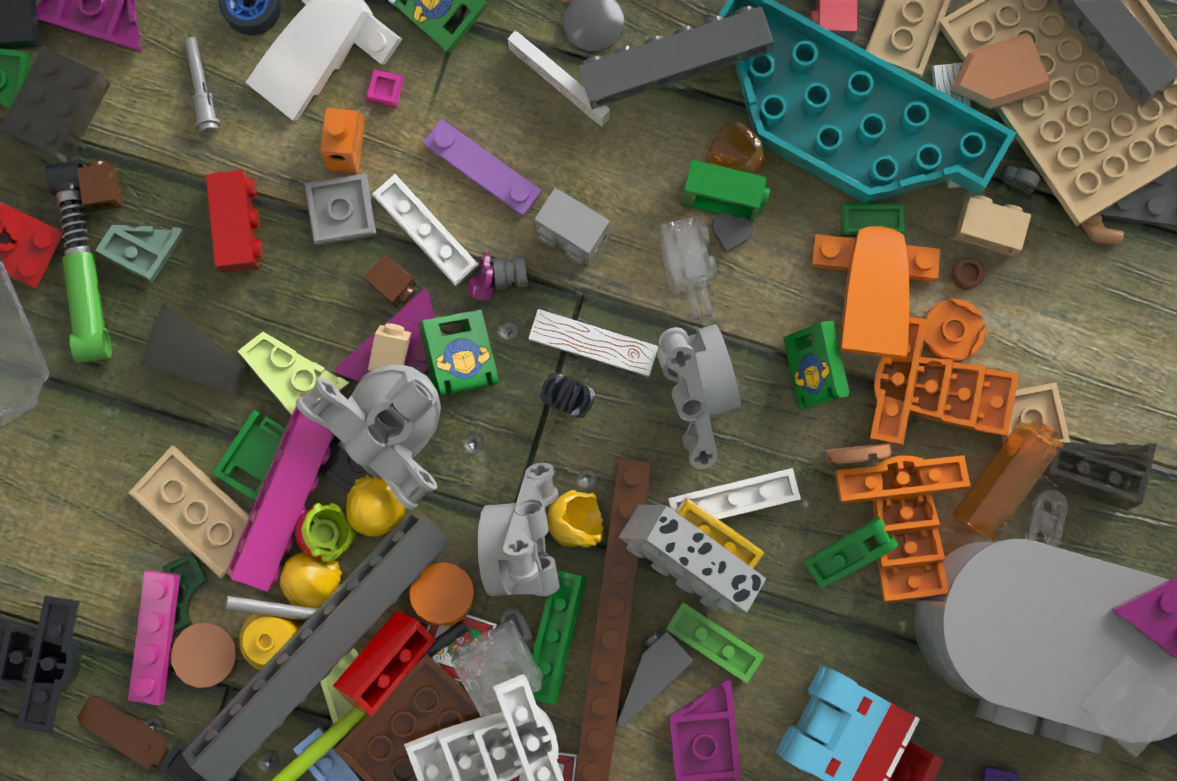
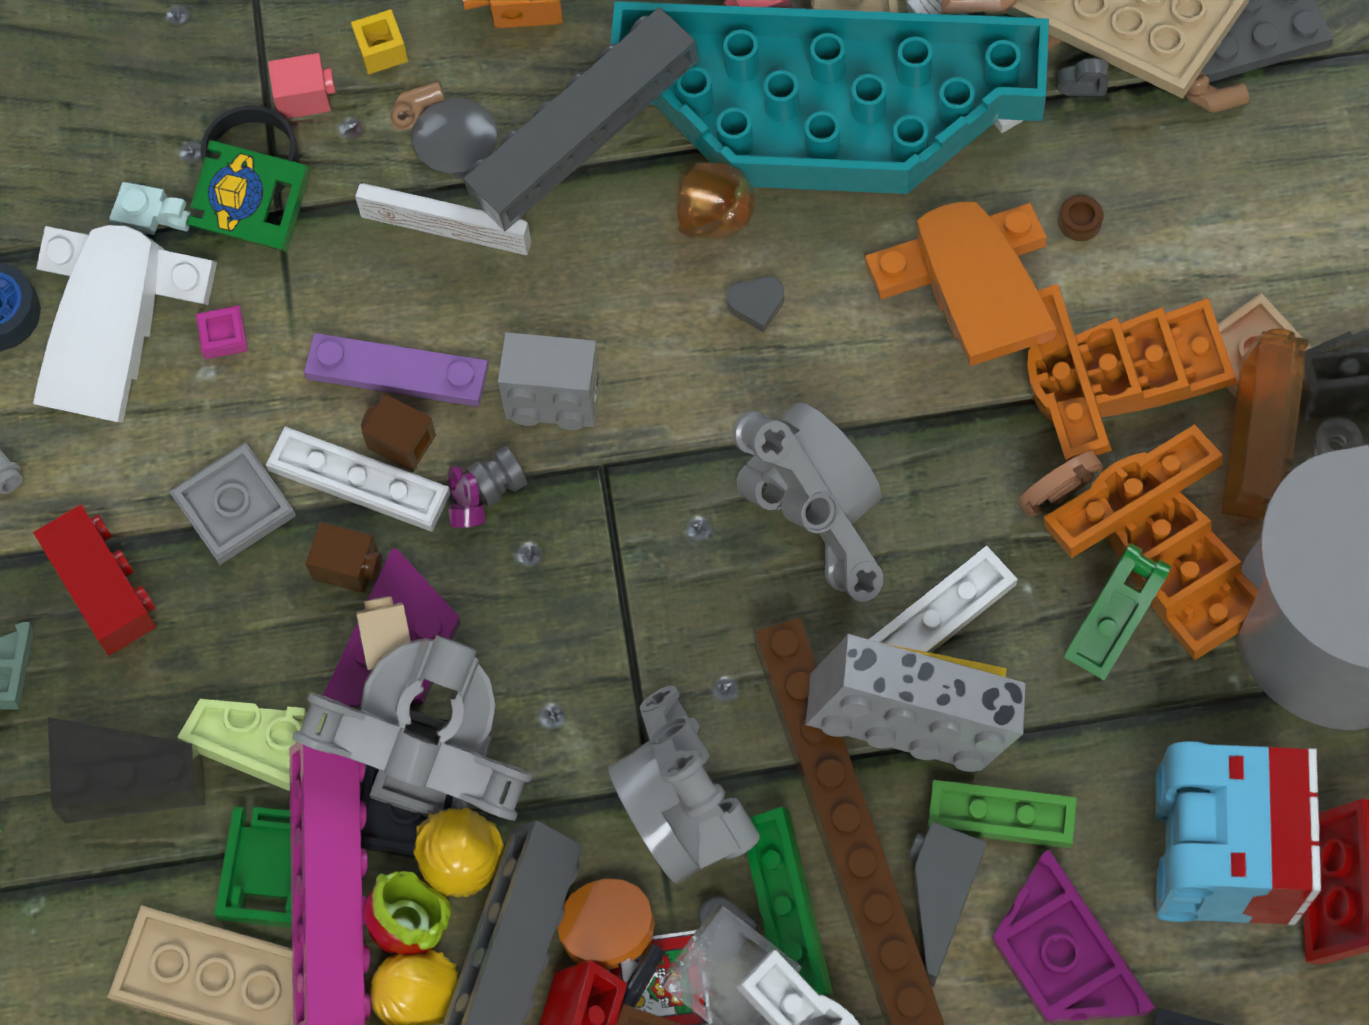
camera: 20 degrees left, 15 degrees down
orange torso [320,108,366,175] -> none
container [418,310,499,396] -> none
white tile [528,309,658,377] -> none
black gear [540,372,595,418] -> none
yellow hair [547,490,604,548] -> none
clear brick [658,216,717,321] -> none
green window [681,160,770,222] -> none
green container [783,321,849,410] -> none
green tile [841,203,906,236] -> none
orange tile [923,299,986,362] -> none
tan brick [953,196,1031,257] -> none
none -> reddish brown brick [361,394,436,472]

